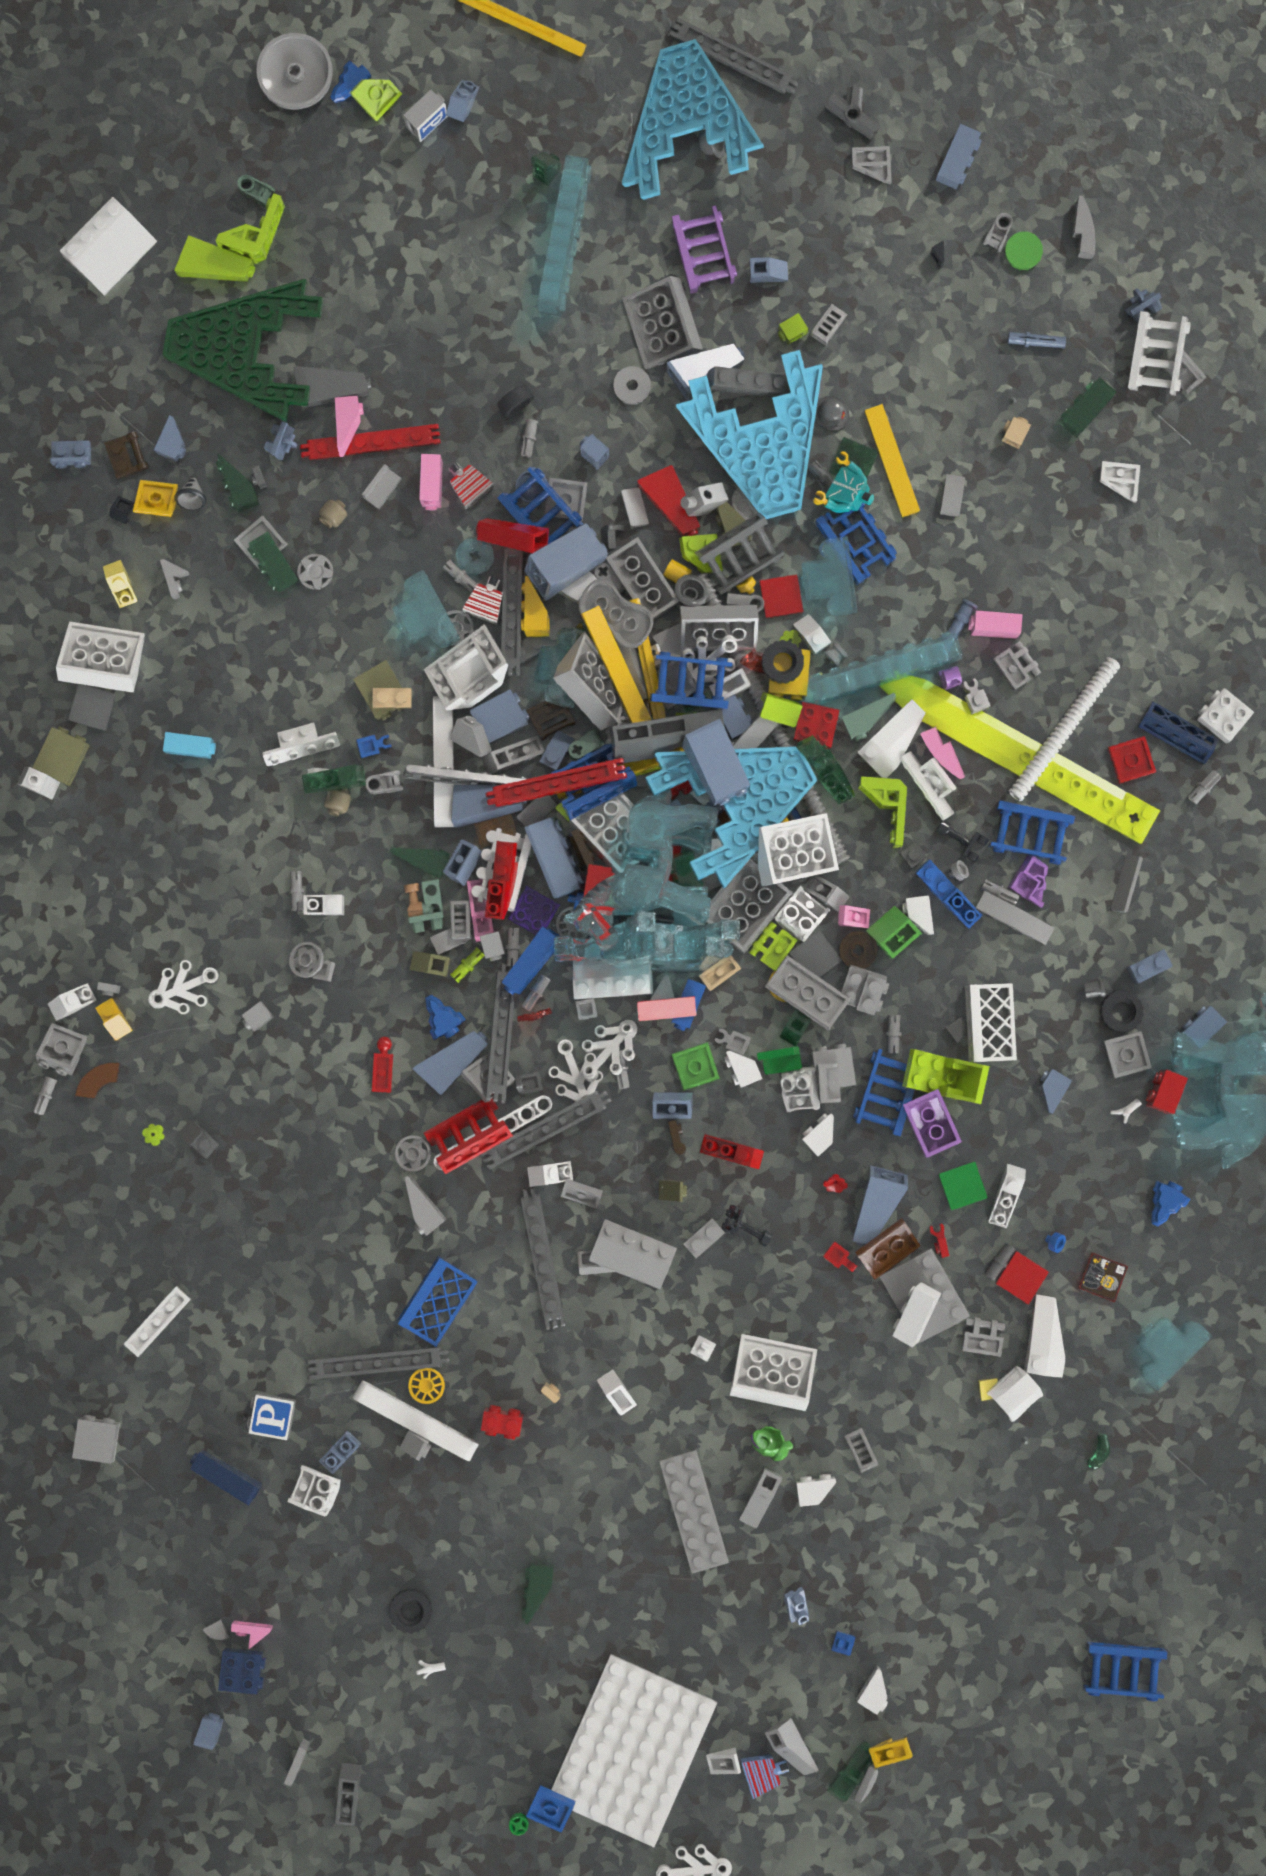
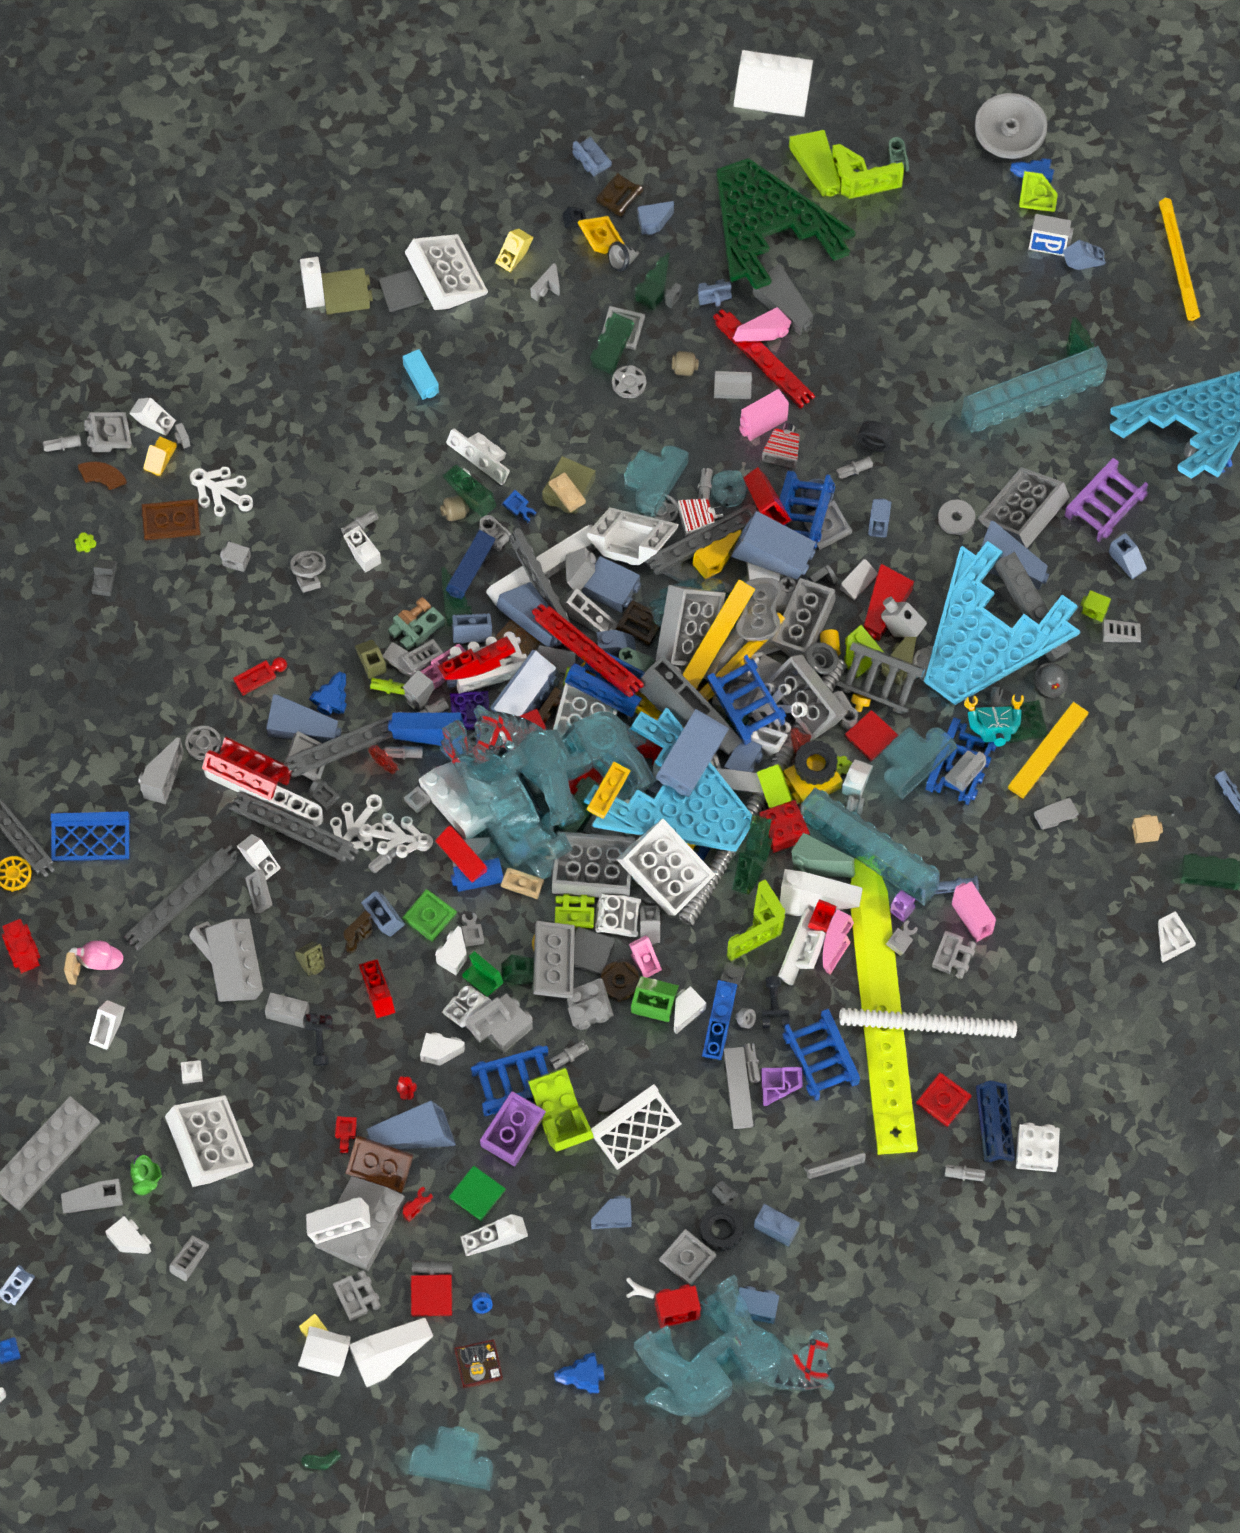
camera: 55 degrees right, 20 degrees down
none -> bright pink hair [69,941,123,970]
none -> reddish brown tile [142,499,201,540]
none -> dark blue slope [446,530,496,599]
none -> yellow plate [587,762,631,819]
none -> red bracket [808,899,836,933]
none -> light grey panel [945,751,986,792]

